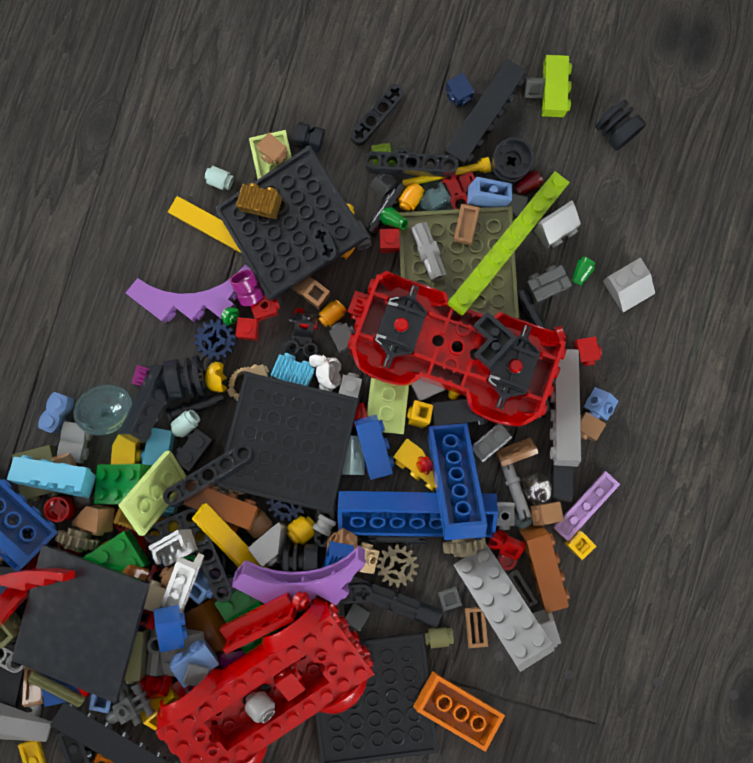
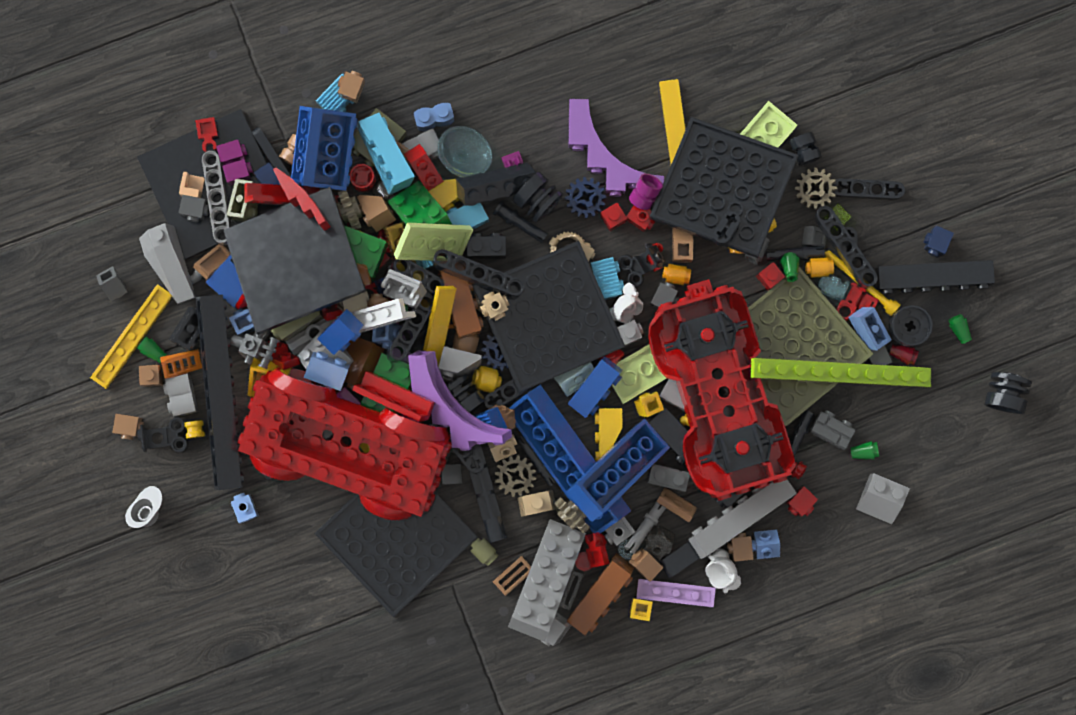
camera: 50 degrees right, 0 degrees up
olive axle [28,671,85,707] -> none
light aqua brick [171,409,200,437] -> none
dark grey tile [182,662,209,686] -> none
light aqua brick [204,166,234,190] -> none
yellow hair [205,362,227,393] -> none
green plate [221,307,239,325] -> none
pearl gold brick [236,183,282,219] -> none
light grey head [245,691,275,723] -> none
medium nougat brick [257,132,288,167] -> none
red brick [273,665,306,701] -> none
red plate [292,591,311,611] -> none
light grey wheel [312,514,337,536] -> none
light grey piece [411,222,447,282] -> none
orange brick [413,671,505,752] -> none
red plate [416,456,433,475] -> none
dark grey tile [438,586,462,611] -> none
medium nougat tile [453,204,480,246] -> none
black brick [473,311,519,372] -> none
dark grey tile [524,77,545,99] -> none
slope [534,201,581,249] -> none
lime brick [542,55,572,117] -> none
none -> red brick [404,144,444,191]
none -> tan brick [480,291,509,321]
none -> tan torso [517,490,556,517]
none -> white hair [705,548,741,593]
none -> dark tan gear [795,168,837,210]
none -> green cone [948,314,972,344]

